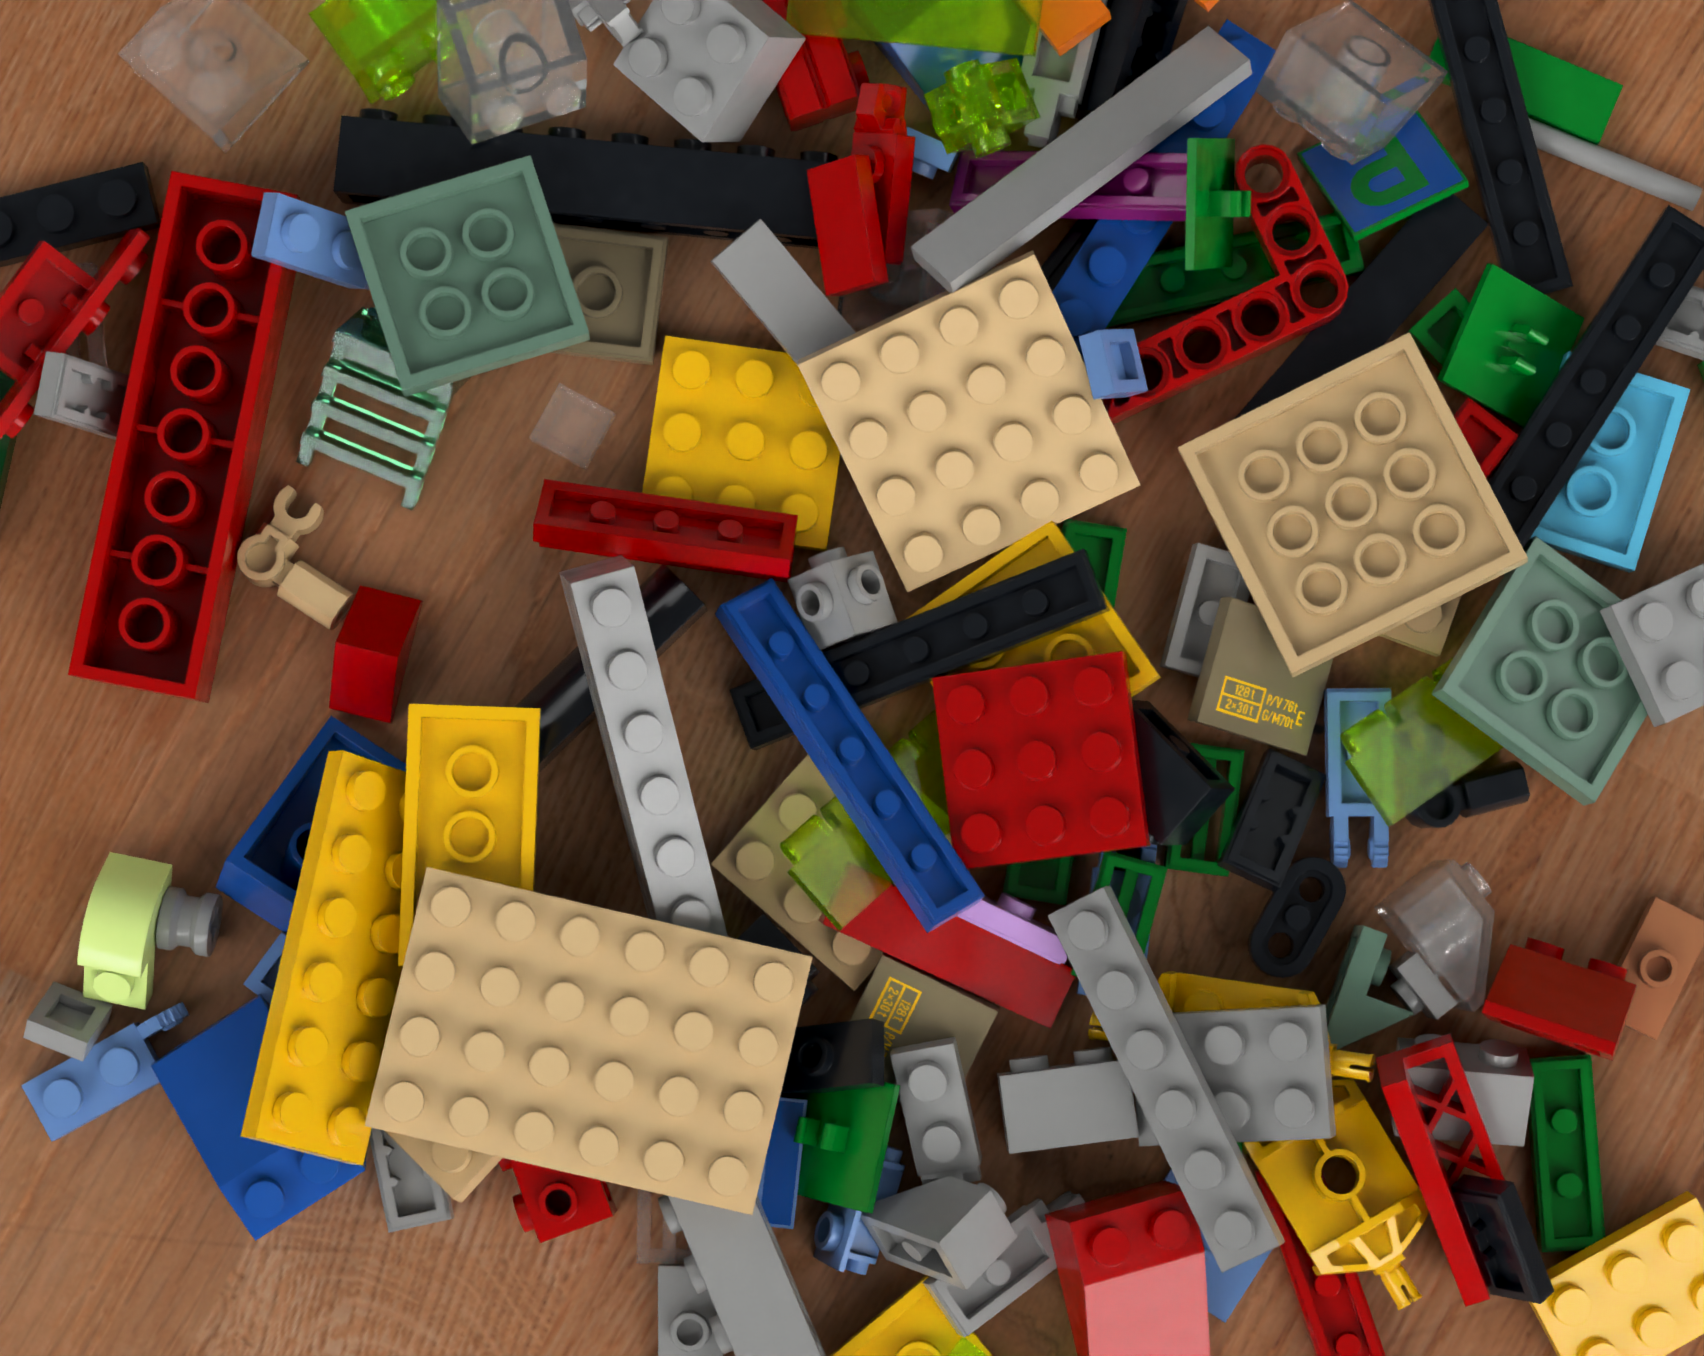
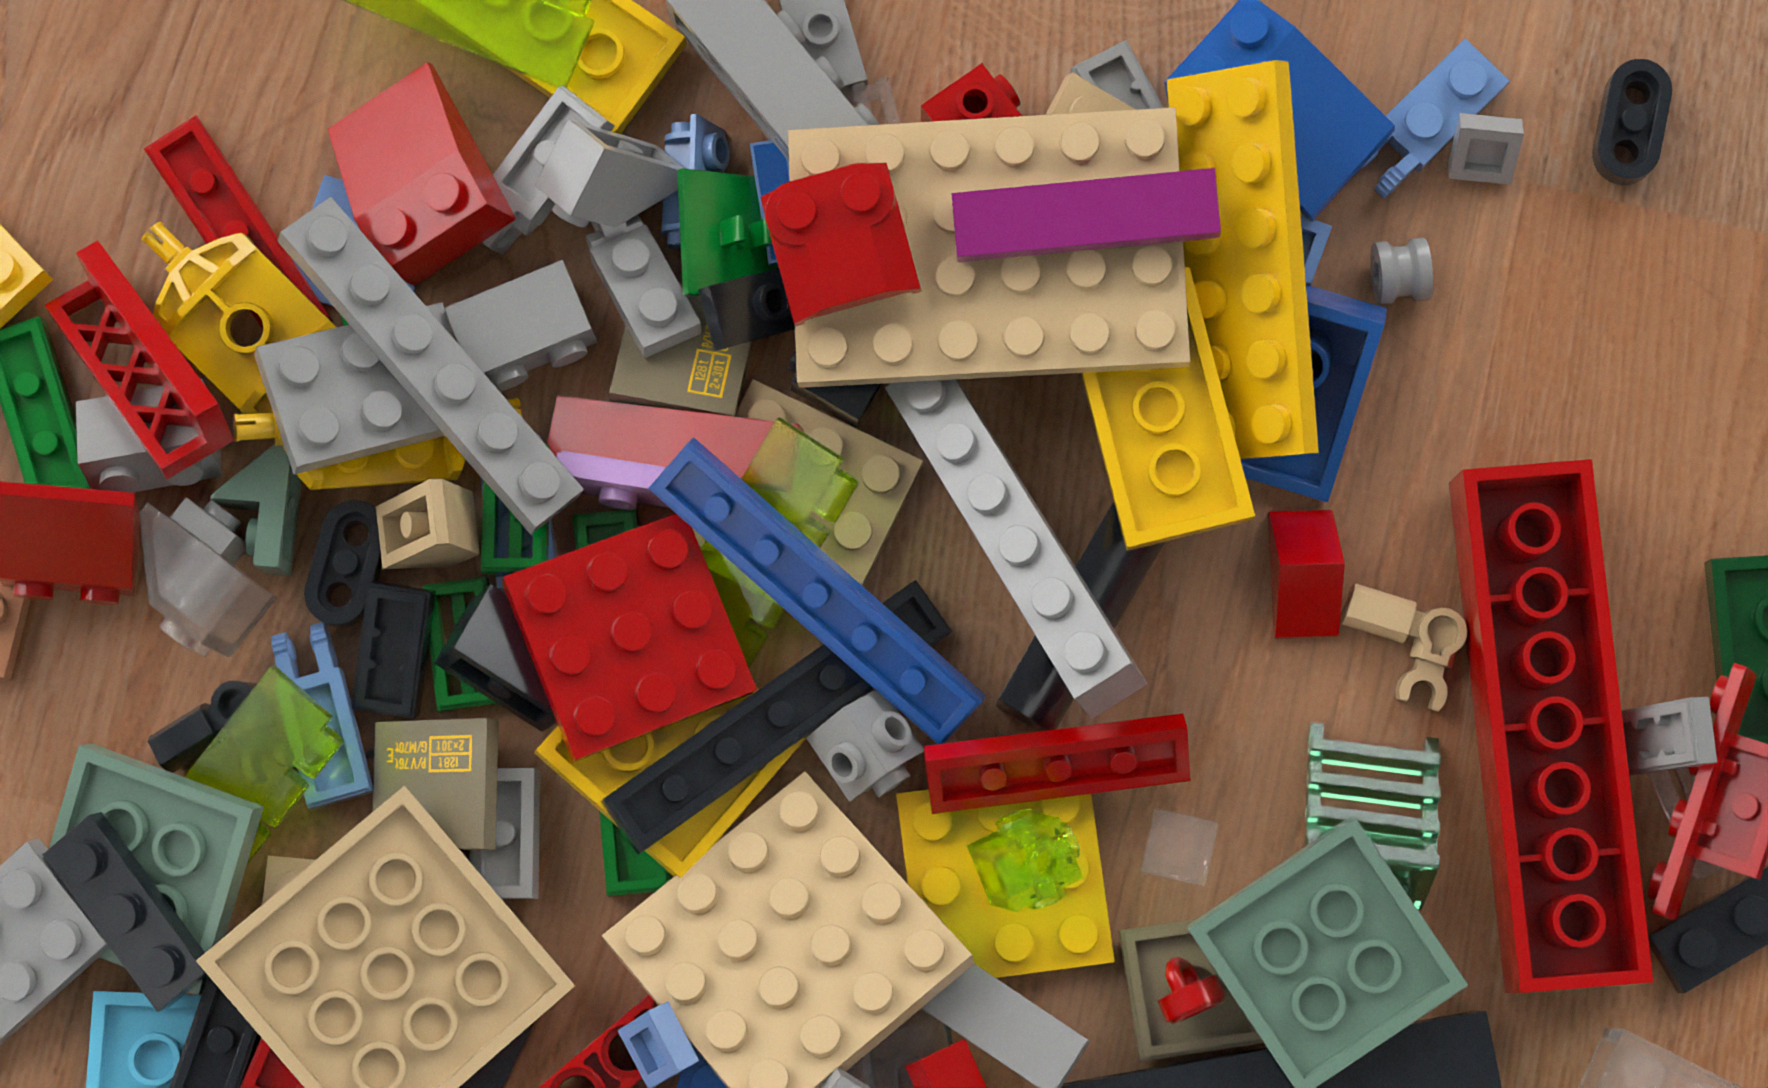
camera: 165 degrees right, 5 degrees down
yellowish green brick [77,852,173,1010] -> none
medium blue hinge [251,192,369,290] -> none
black plate [1450,1174,1554,1304] -> none
none -> black plate [42,812,208,1012]
none -> tan slope [376,479,482,569]
none -> red slope [760,162,922,326]
none -> magenta tile [951,168,1221,262]
none -> clear neon green brick [967,808,1083,912]
none -> red tile [1157,957,1227,1025]

